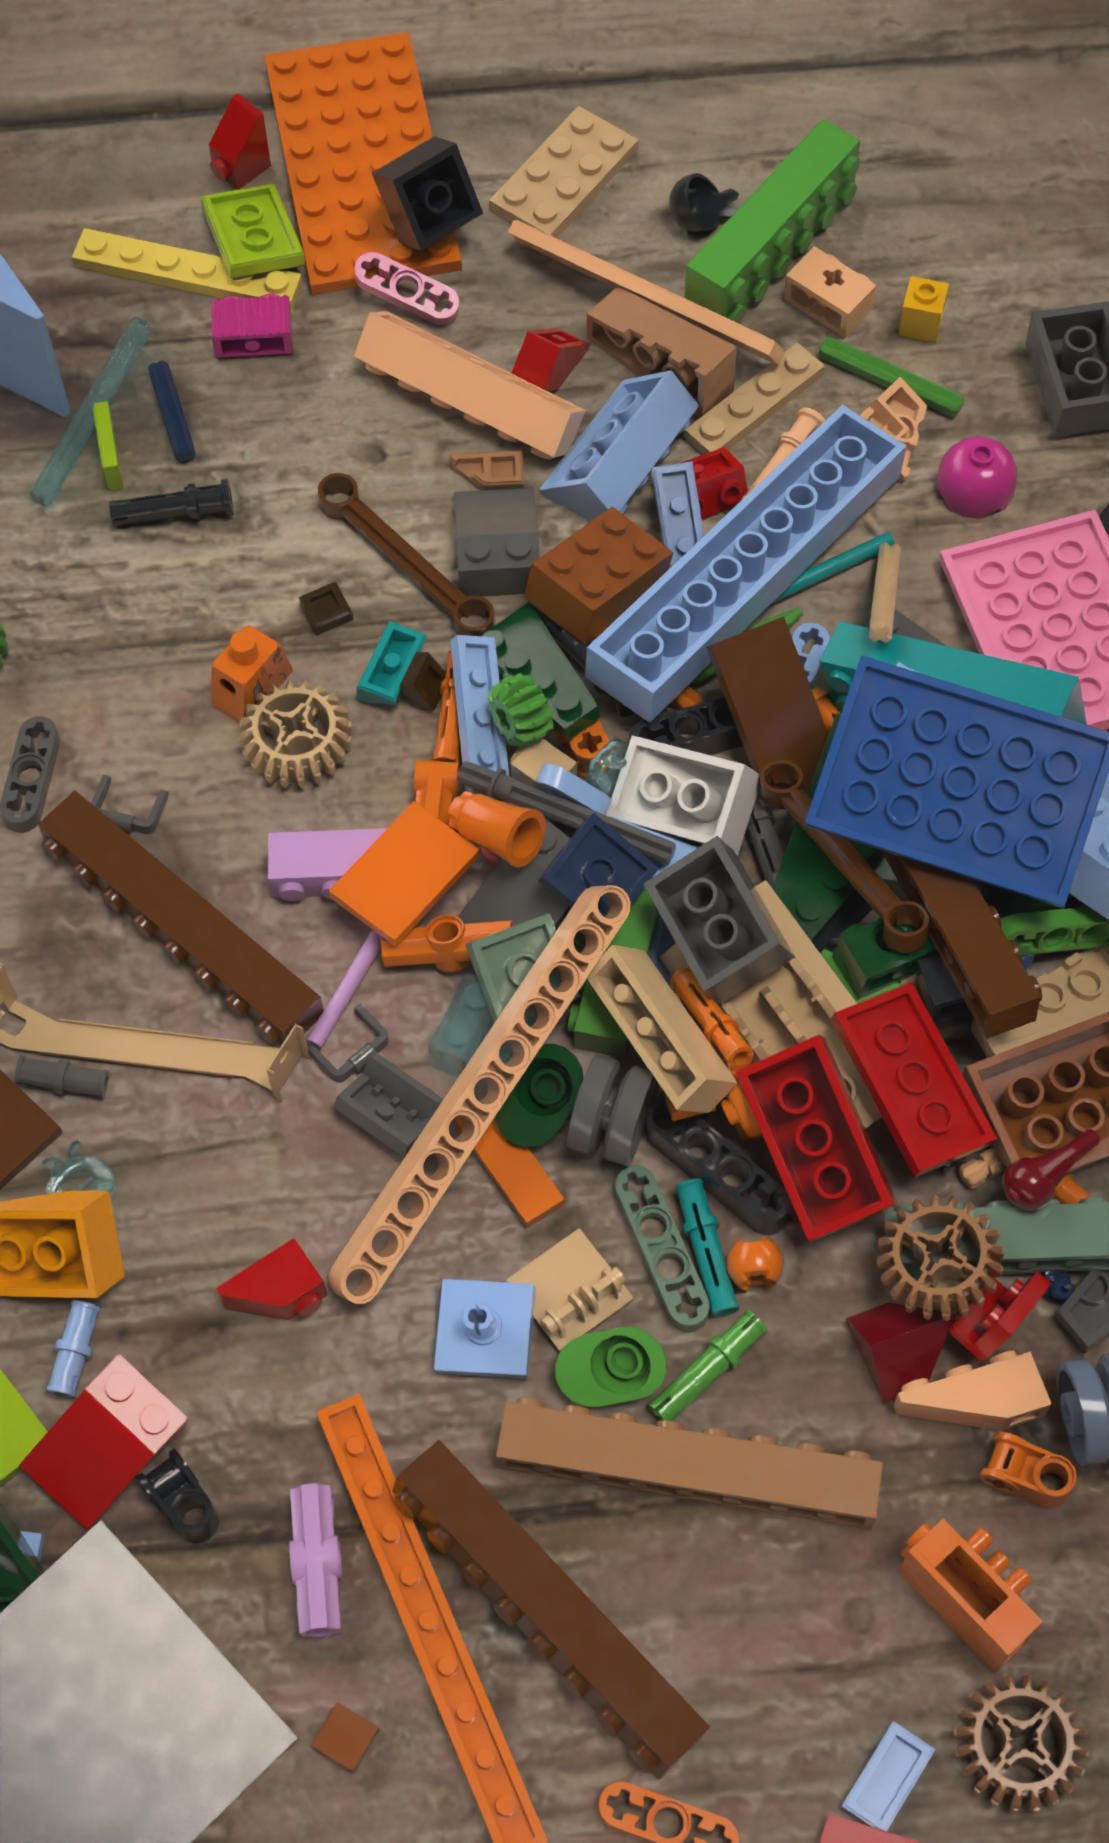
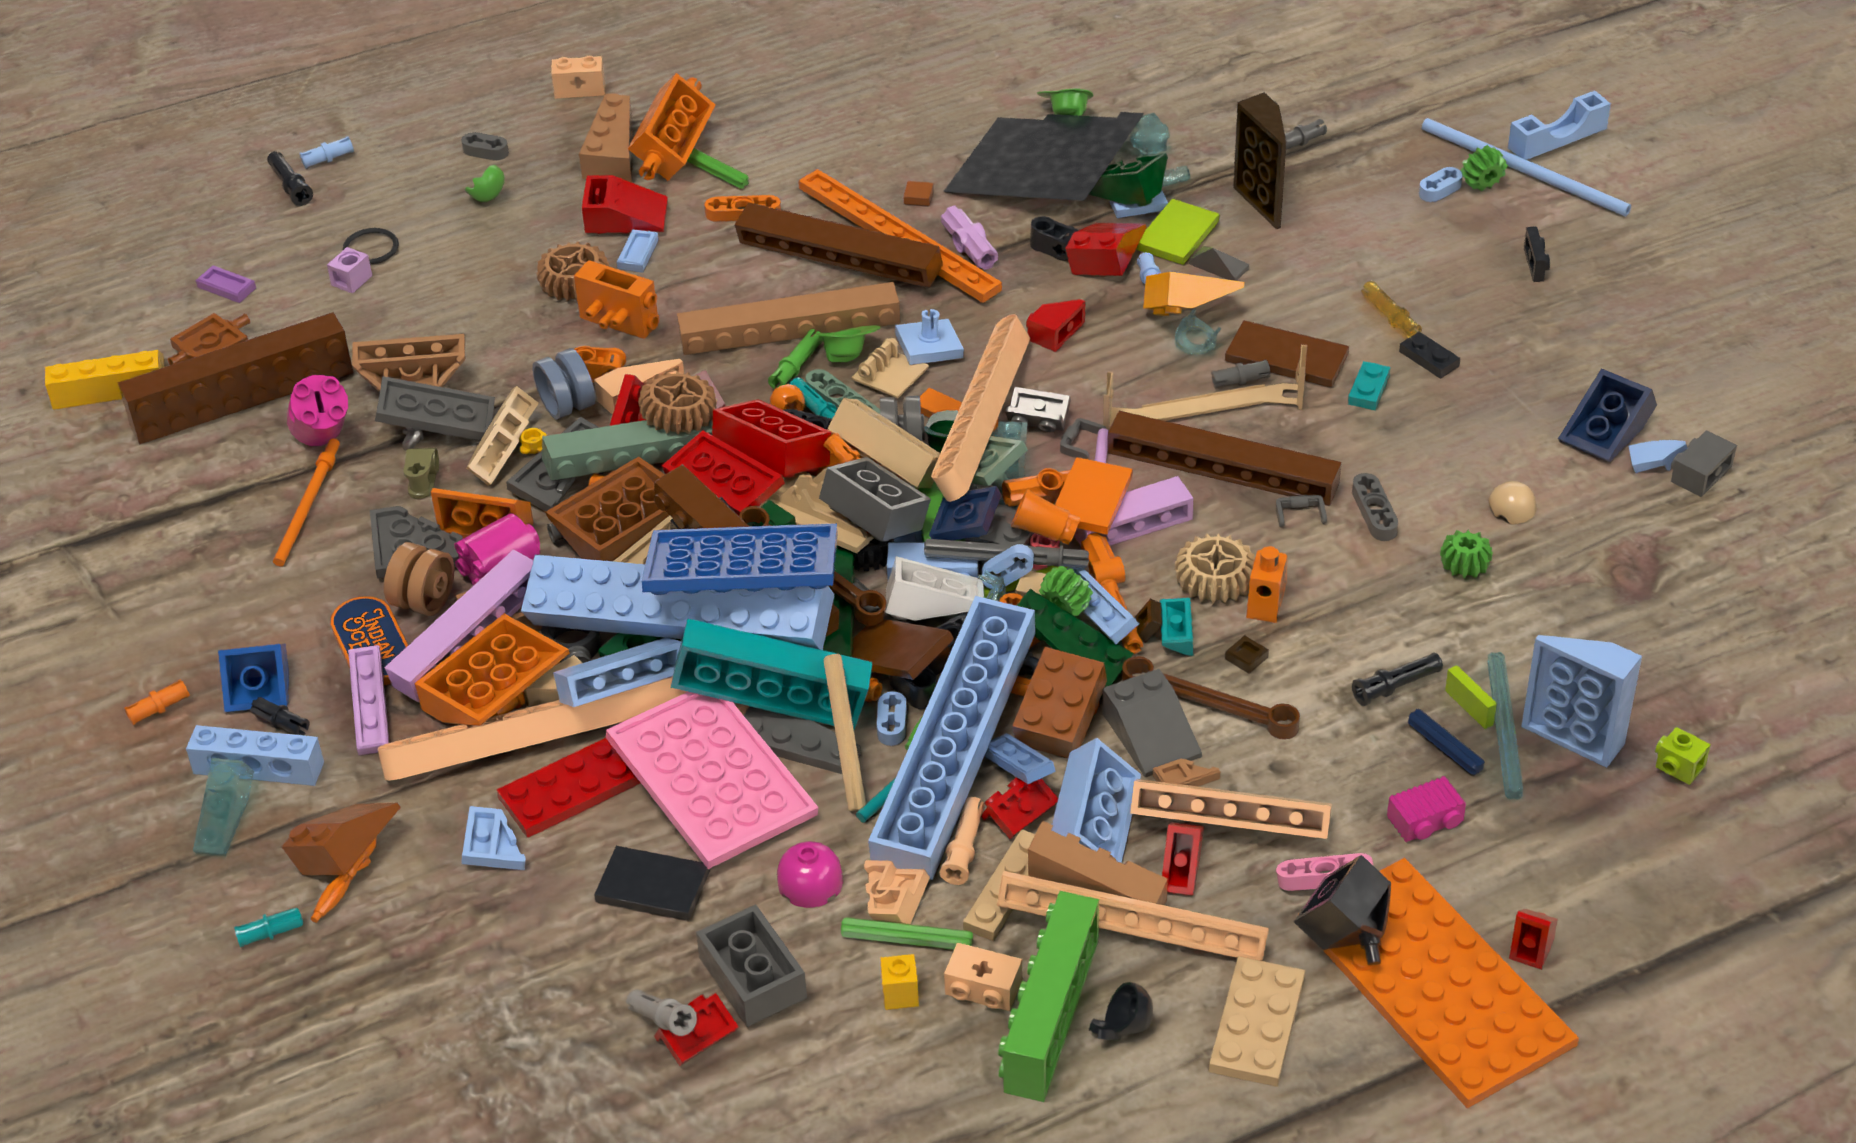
camera: 160 degrees right, 20 degrees down
light yellow plate [72,228,303,313] -> none
lime tile [201,184,305,279] -> none
dark red piece [1002,1129,1100,1211] -> none

